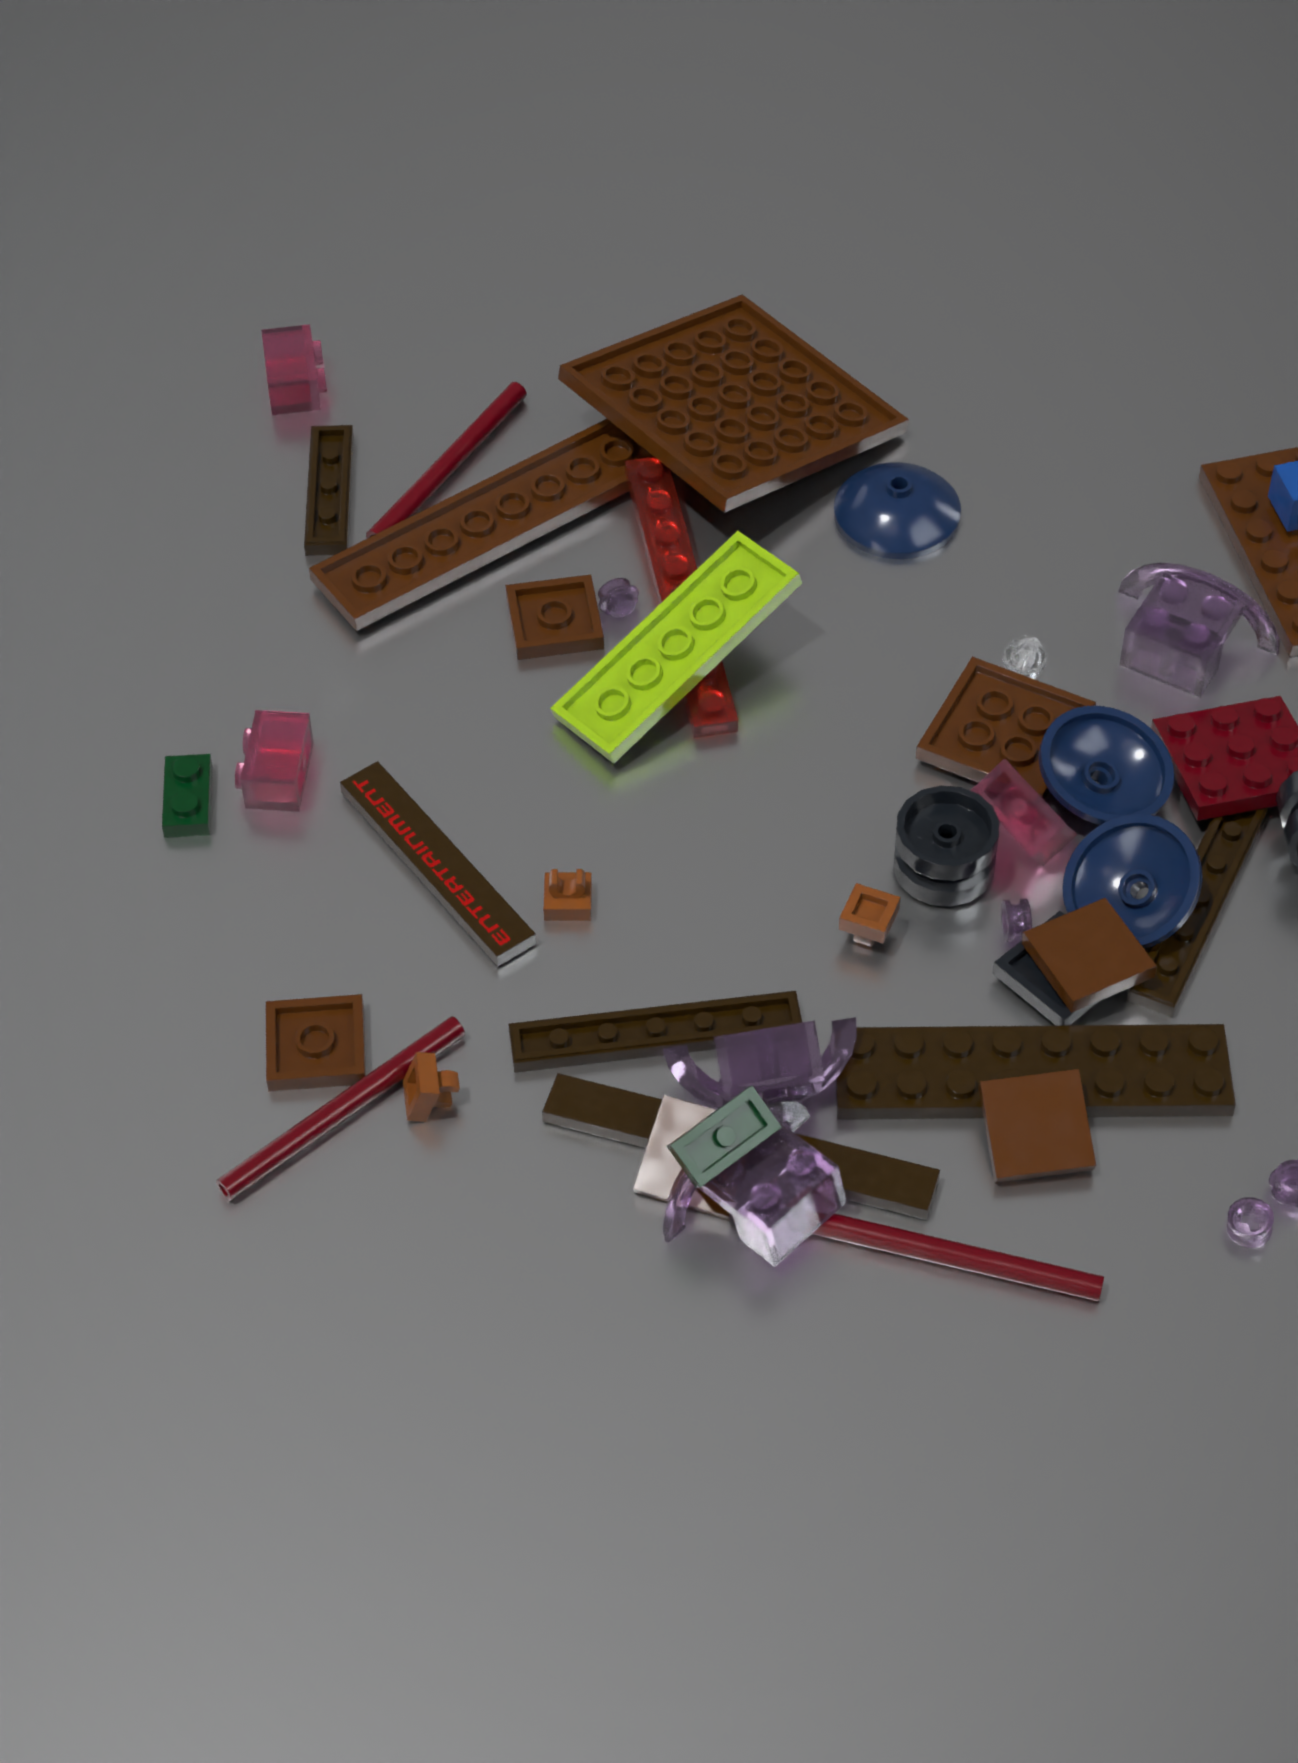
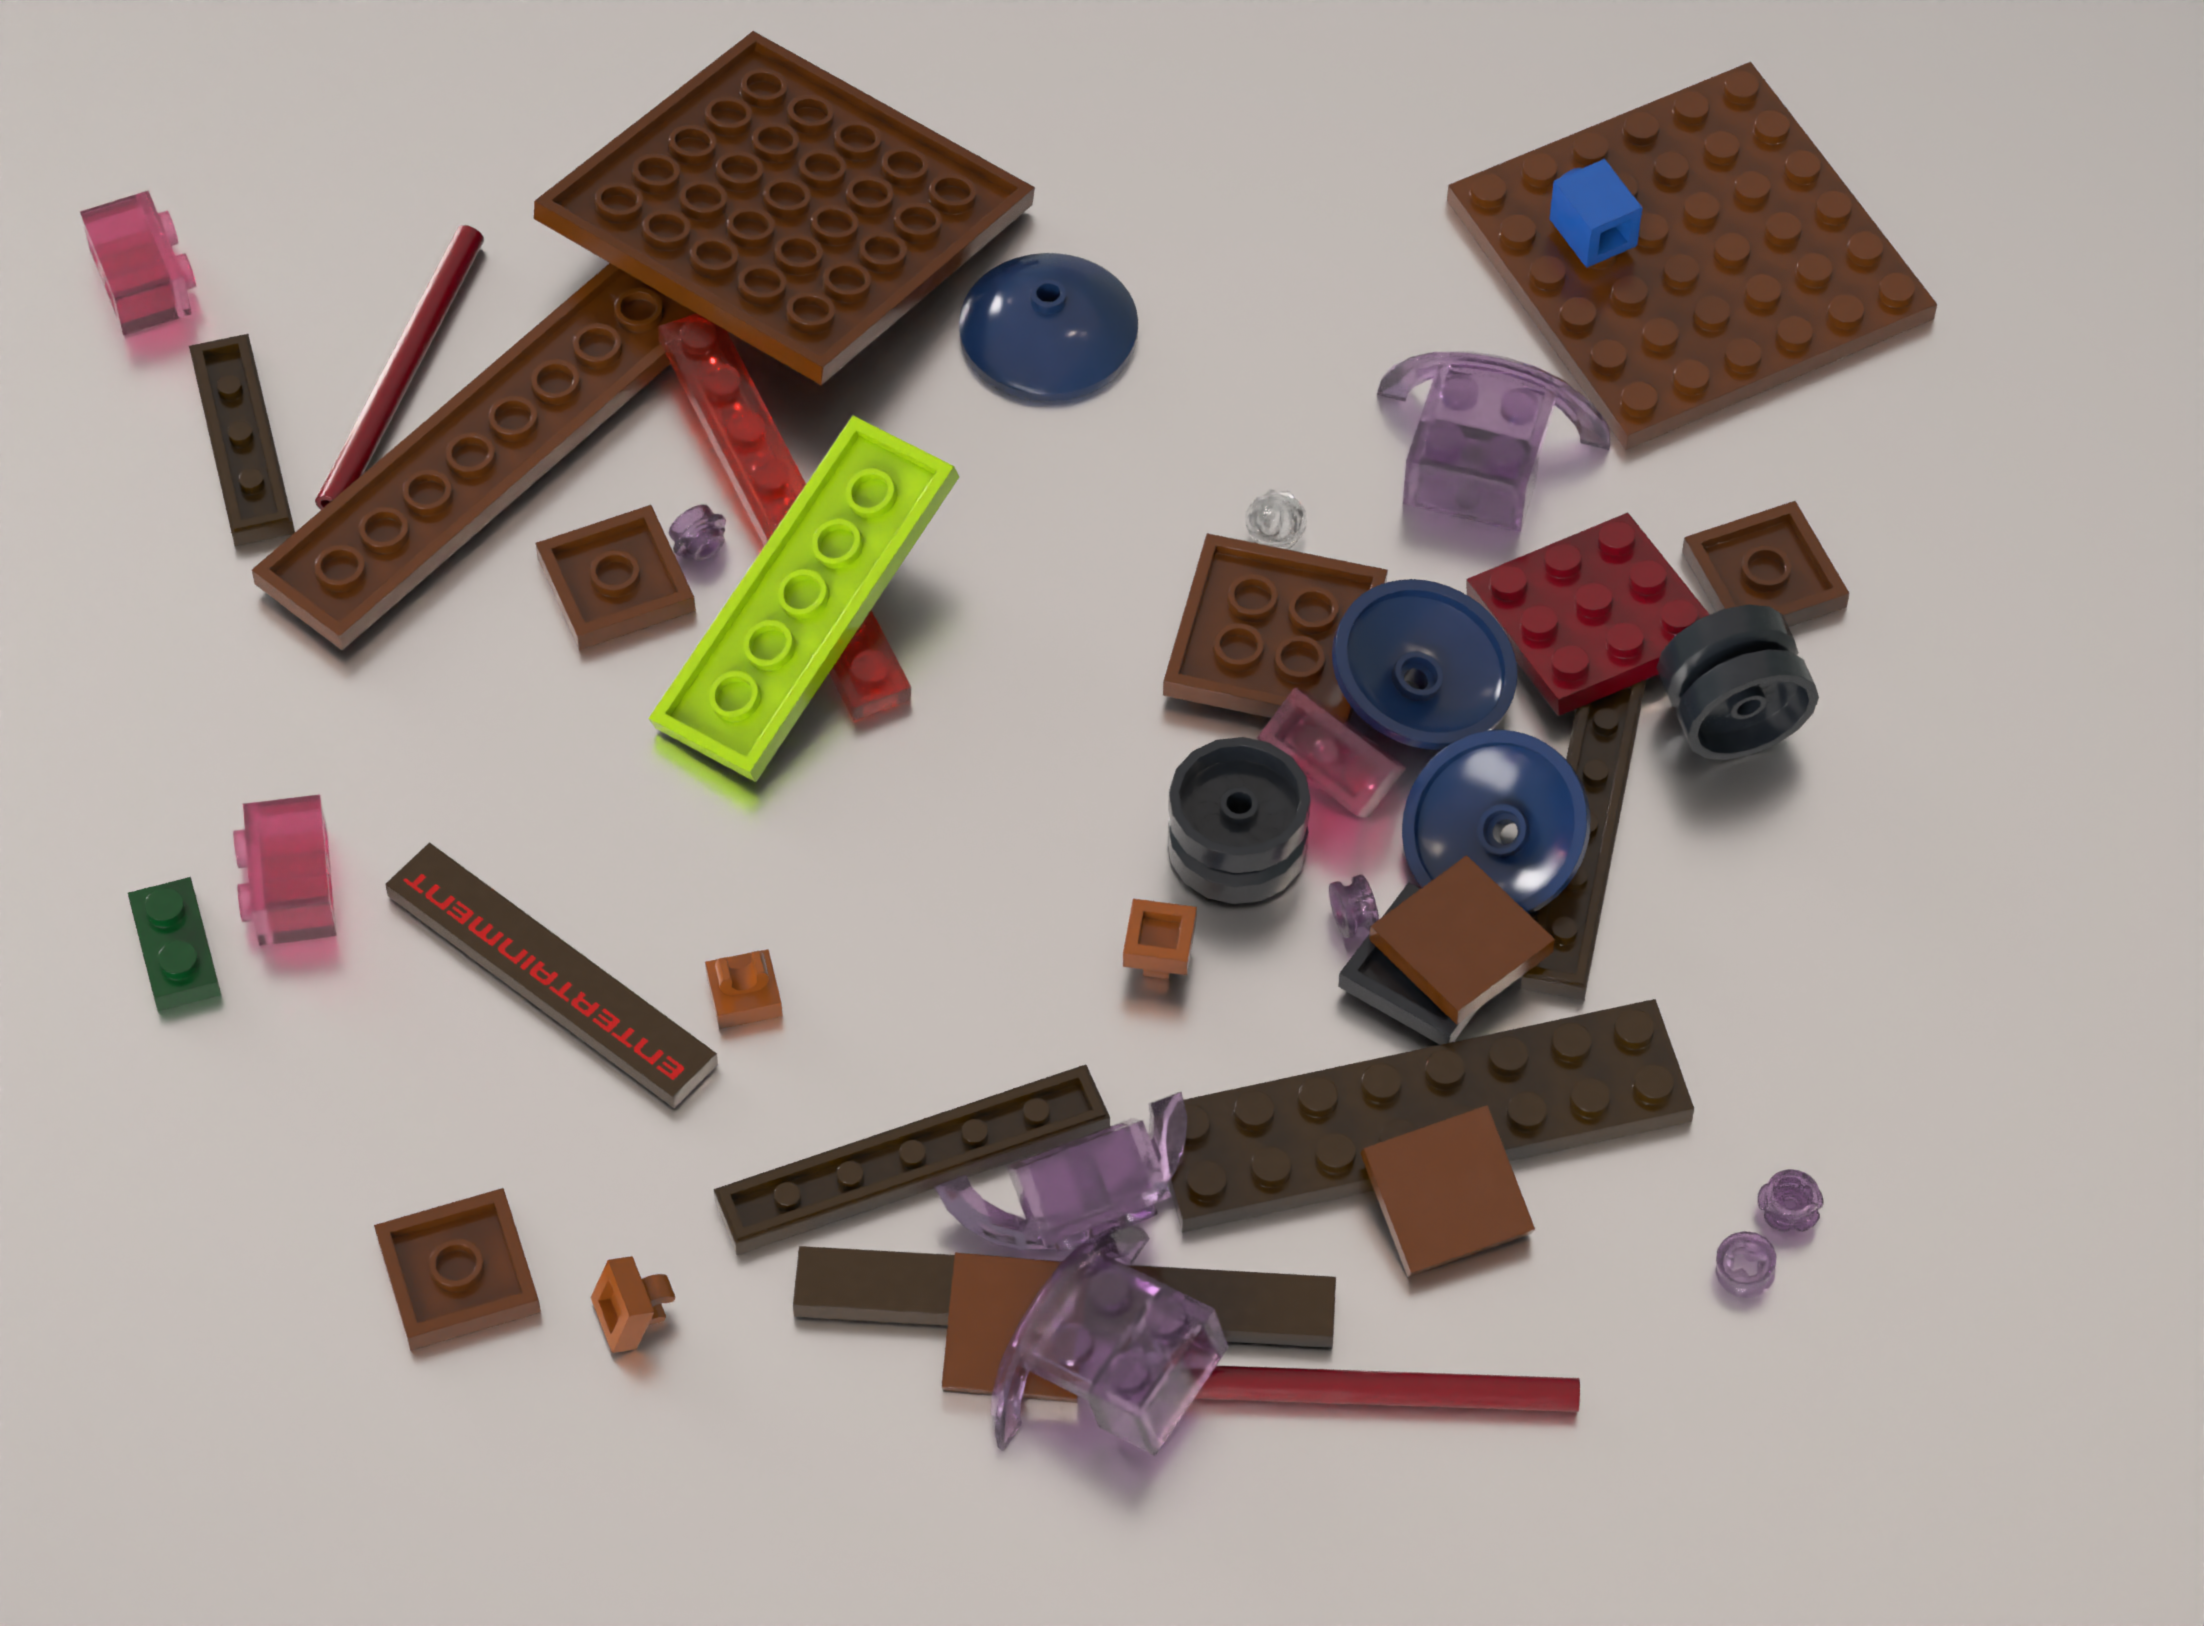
camera: 15 degrees left, 5 degrees up
dark red piece [216,1016,465,1201] -> none
plate [667,1085,782,1188] -> none

